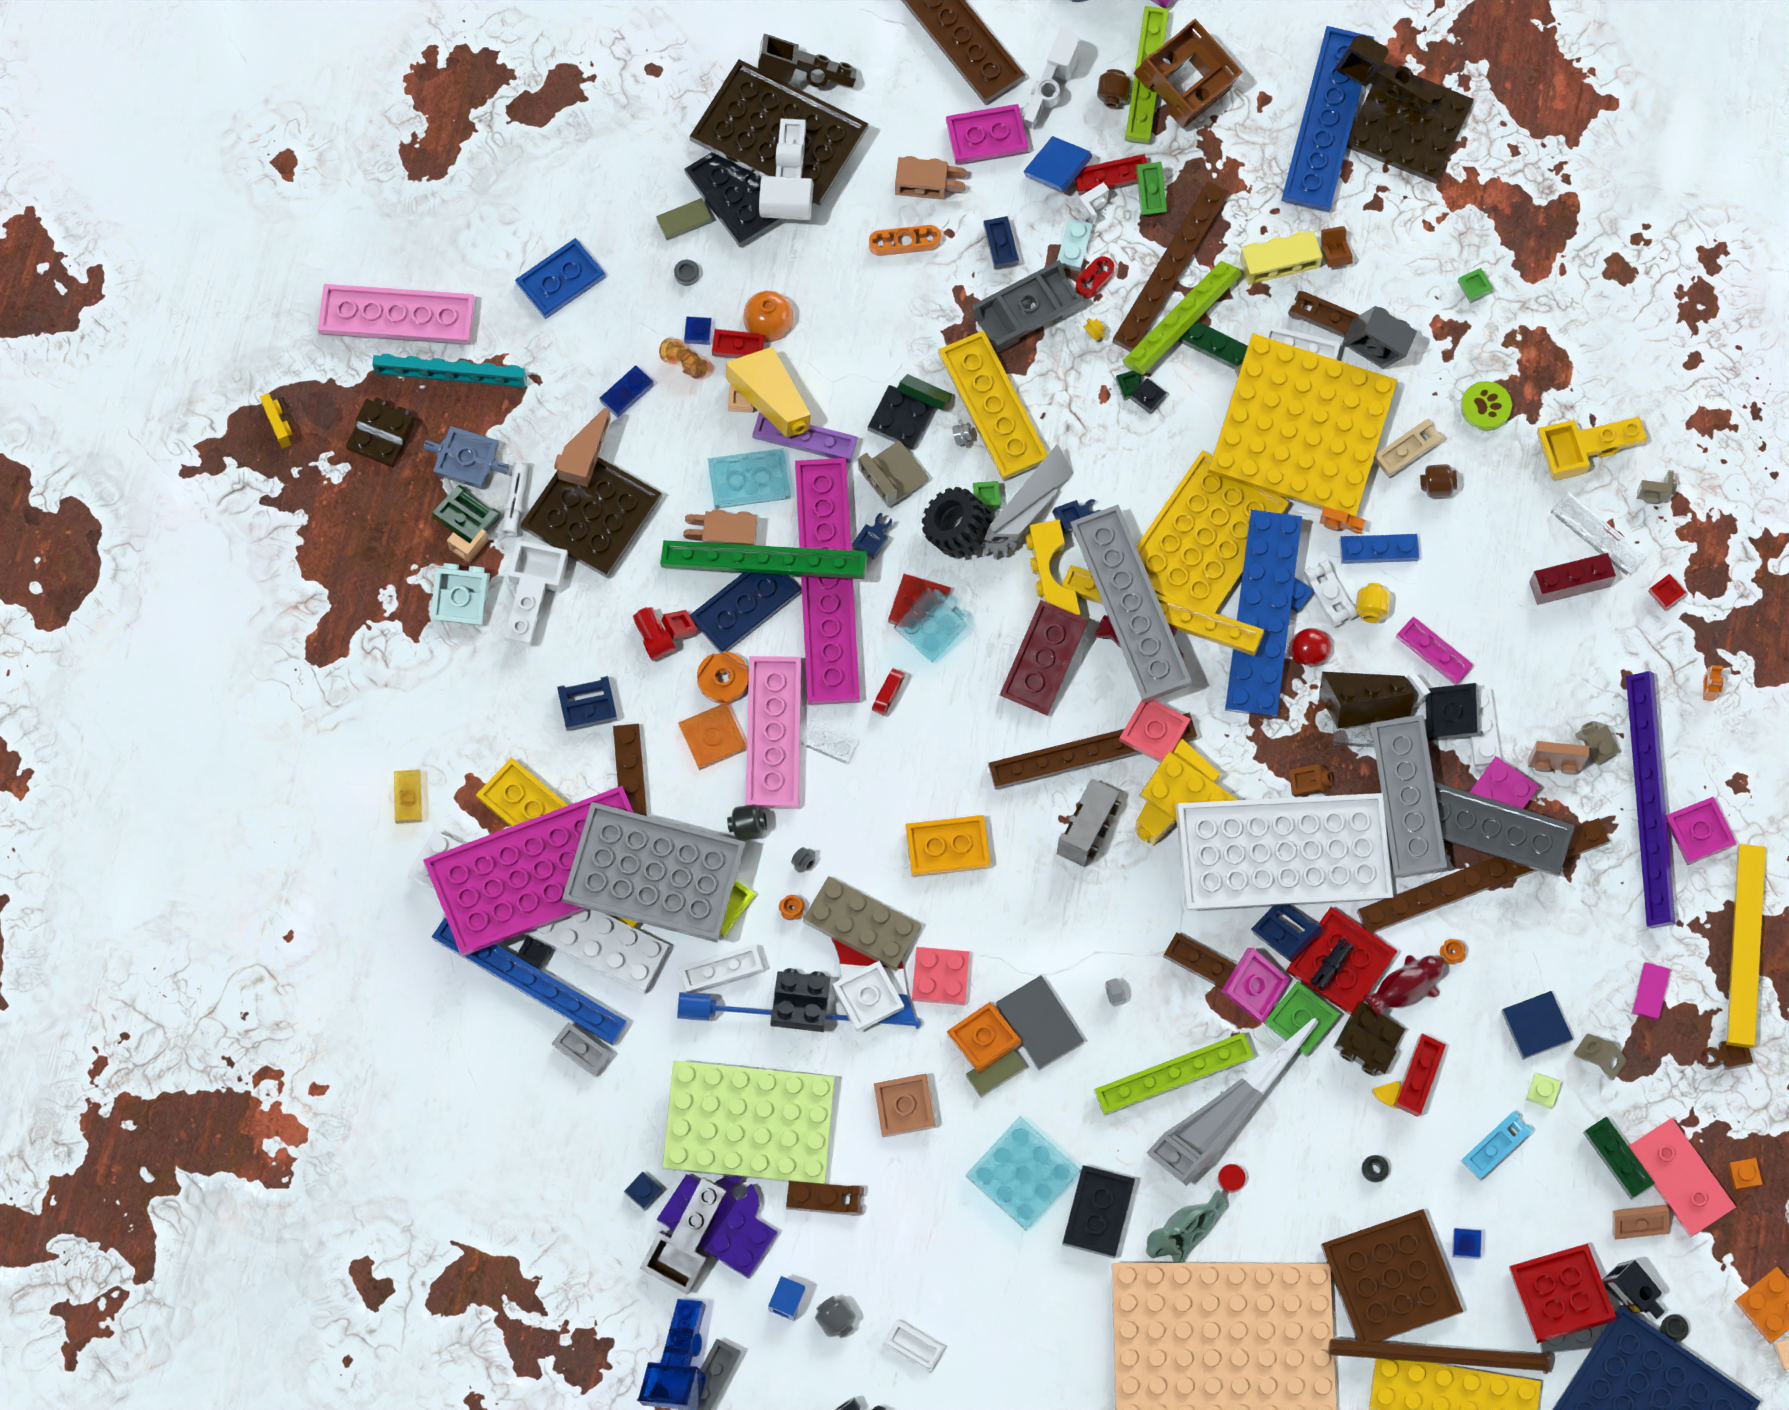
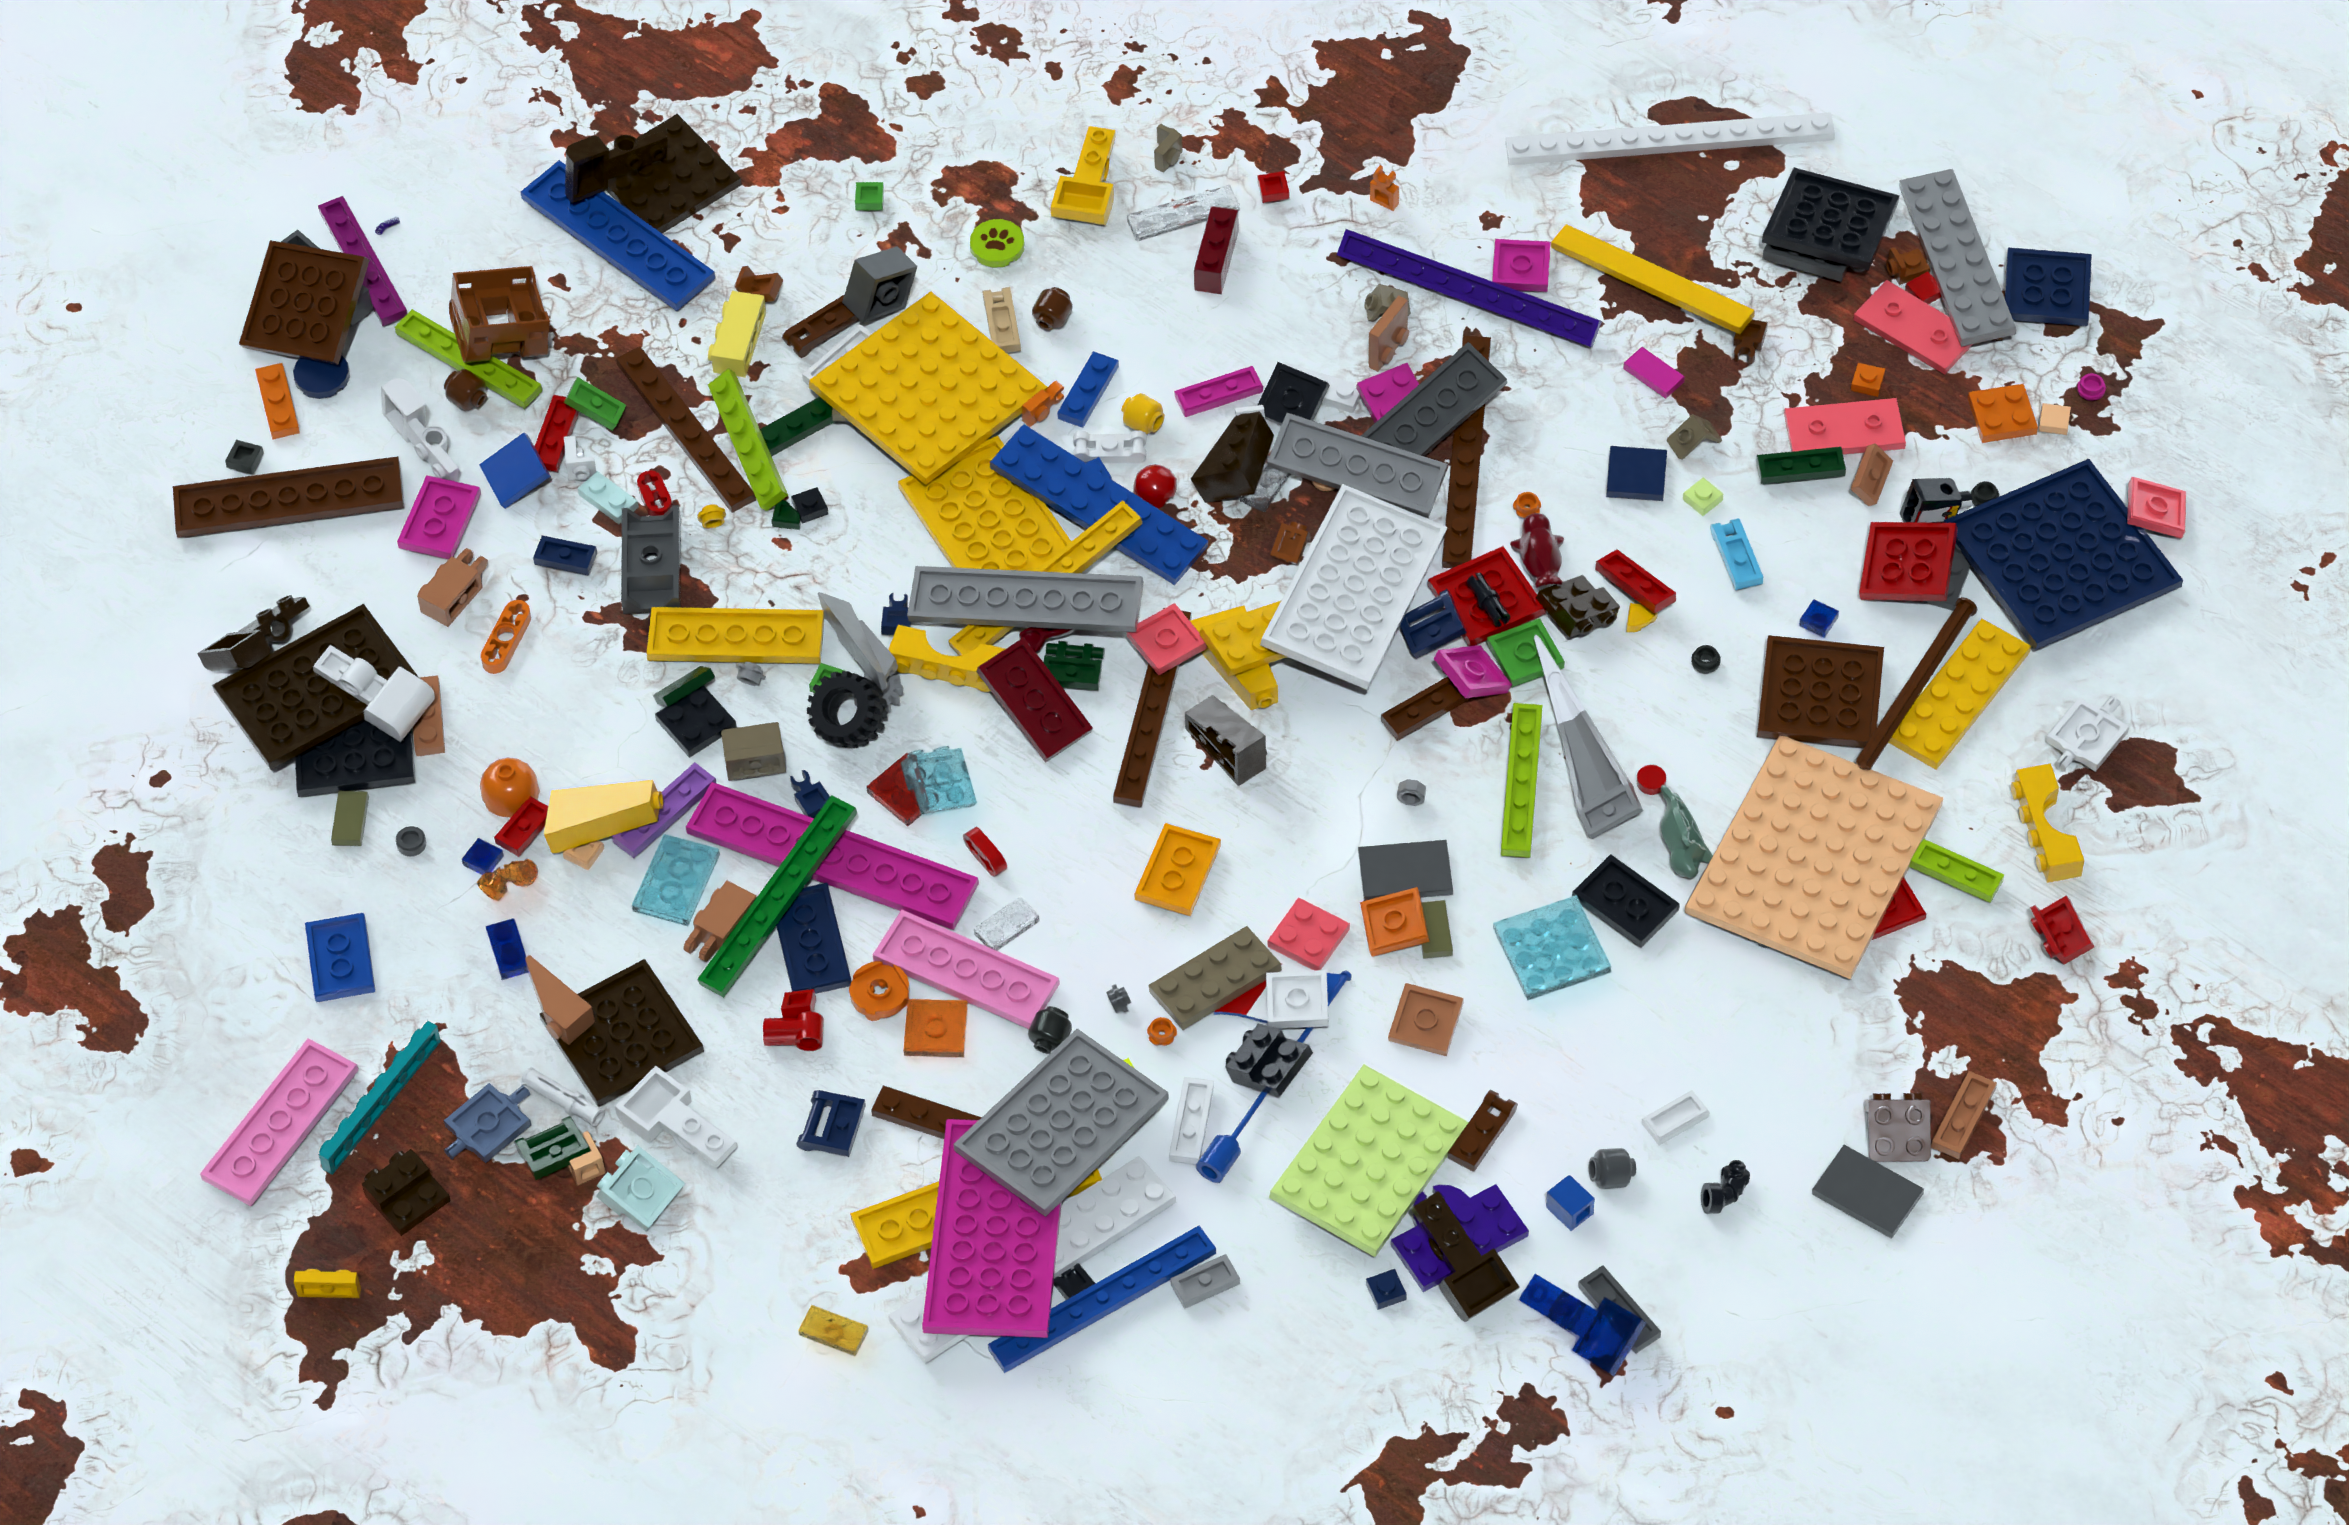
camera: 60 degrees left, 15 degrees down
none -> nougat plate [413,675,445,757]
none -> dark green plate [1043,641,1105,691]

